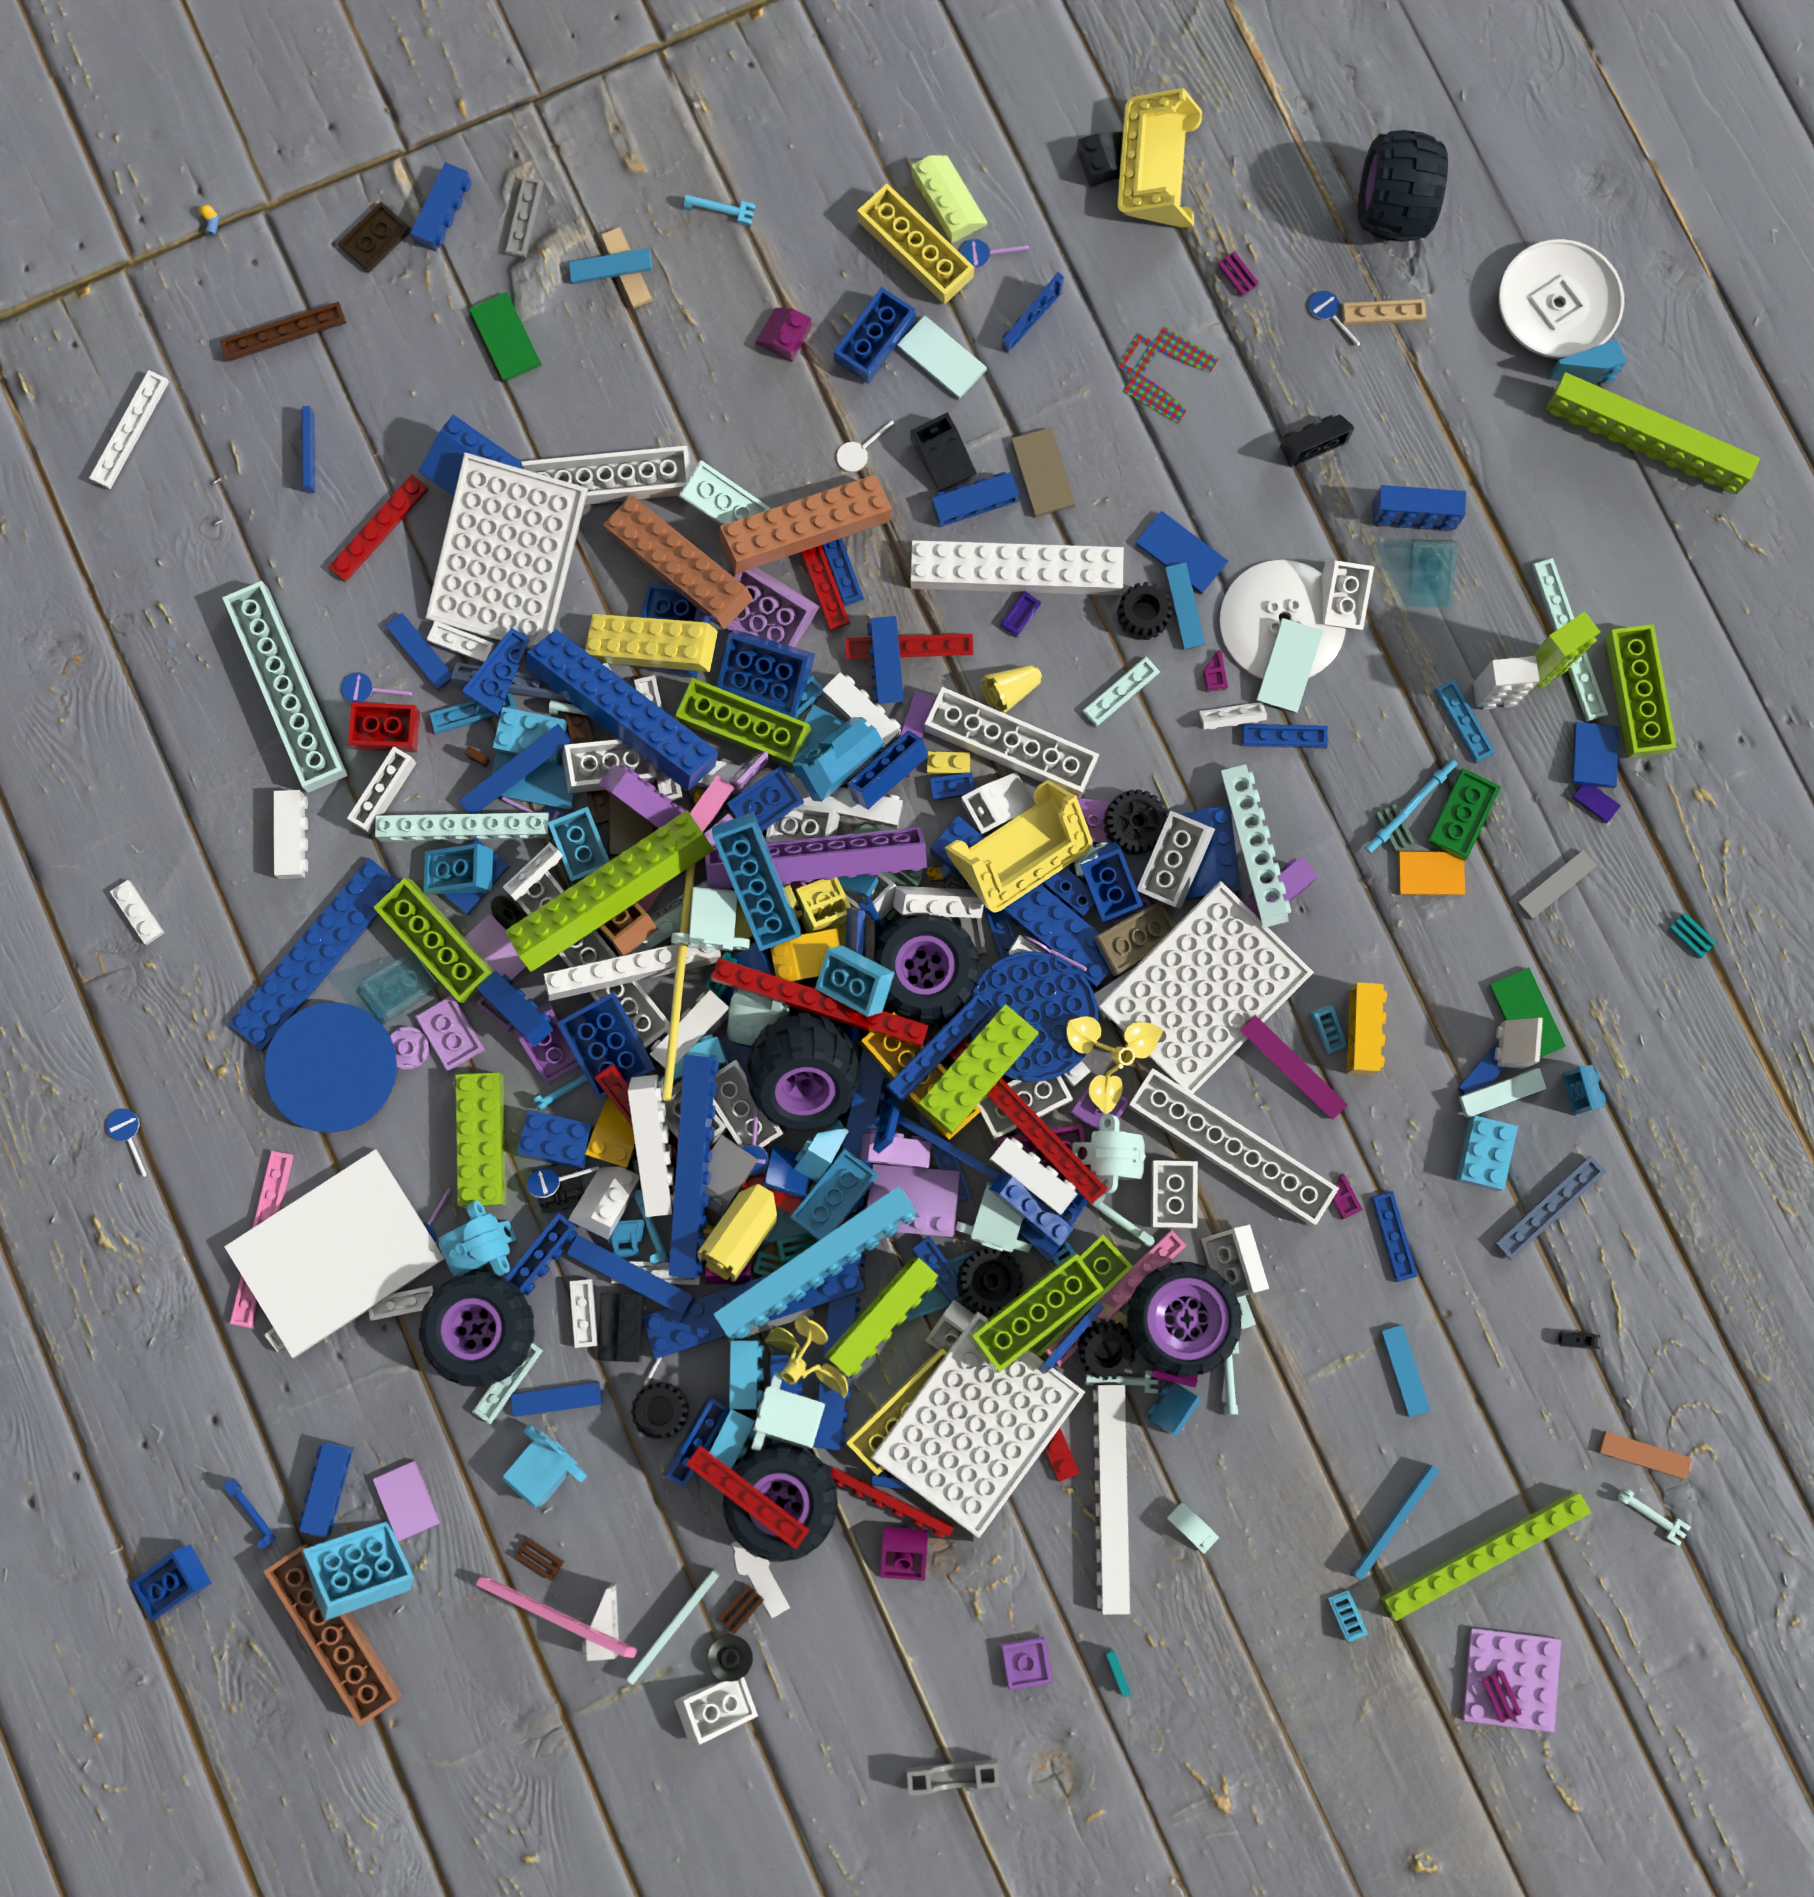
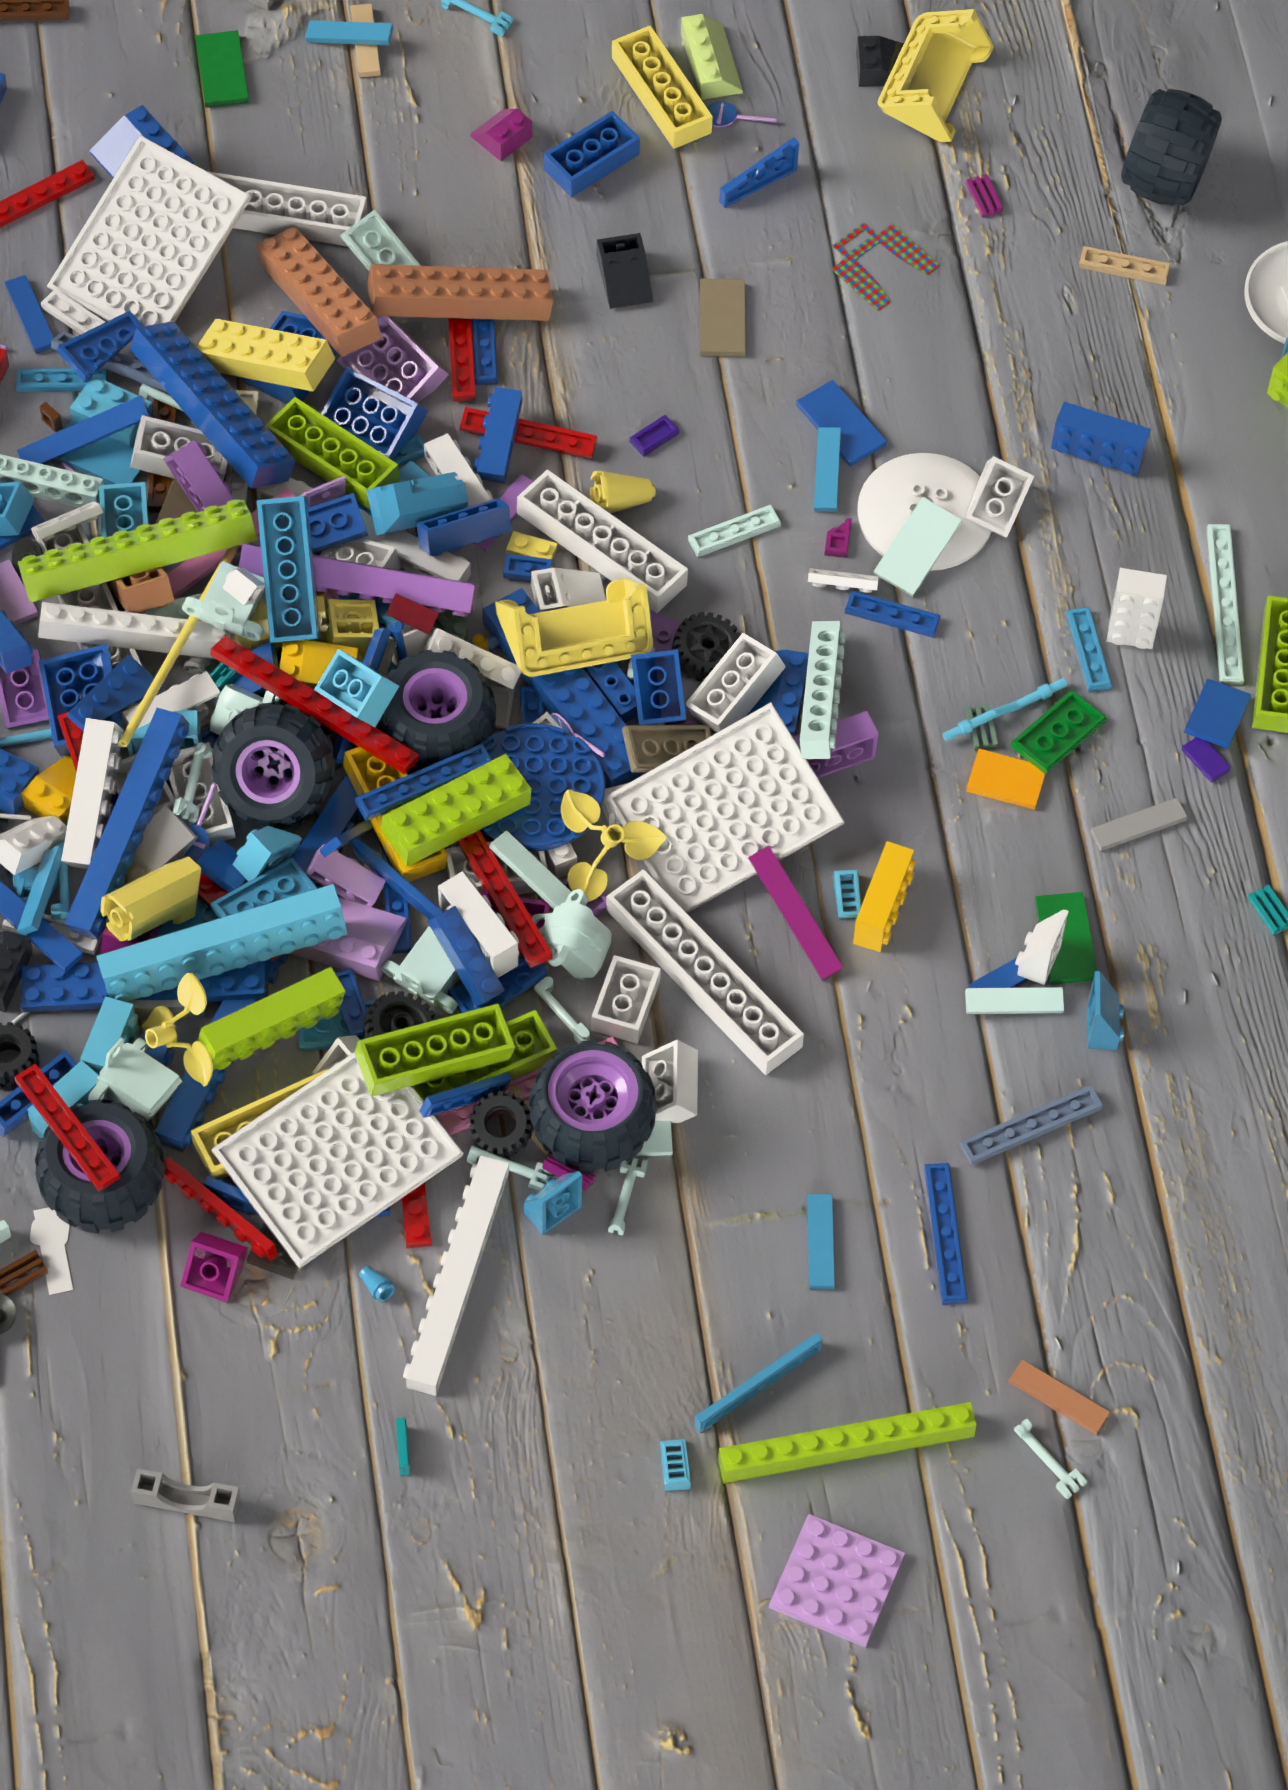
camera: 15 degrees right, 20 degrees down
white piece [837,421,894,472] -> none
light aqua tile [897,315,987,400] -> none
white brick [911,540,1124,596] -> none
blue brick [932,472,1020,527] -> none
medium lavender plate [1001,1636,1053,1691] -> none
black tyre [1117,582,1172,640] -> none
light aqua brick [1167,1502,1219,1554] -> none
black slope [1280,414,1355,467] -> none
blue piece [1308,291,1360,346] -> none
magenta tile [1332,1173,1363,1220] -> none
blue tile [1371,1191,1418,1282] -> none
clear light blue slope [1410,539,1458,607] -> none
medium azure brick [1455,1115,1518,1192] -> none
magenta tile [1481,1670,1522,1723] -> none
lime brick [1531,611,1600,691] -> none
black bar [1558,1331,1601,1349] -> none
none -> dark azure tile [17,845,63,935]
none -> blue wing [66,654,164,731]
none -> light aqua hinge [173,742,213,824]
none -> white brick [223,568,266,605]
none -> dark azure cone [359,1266,395,1302]
none -> dark red tile [386,593,439,635]
none -> light aqua tile [489,830,571,909]
none -> blue tile [924,1163,968,1305]

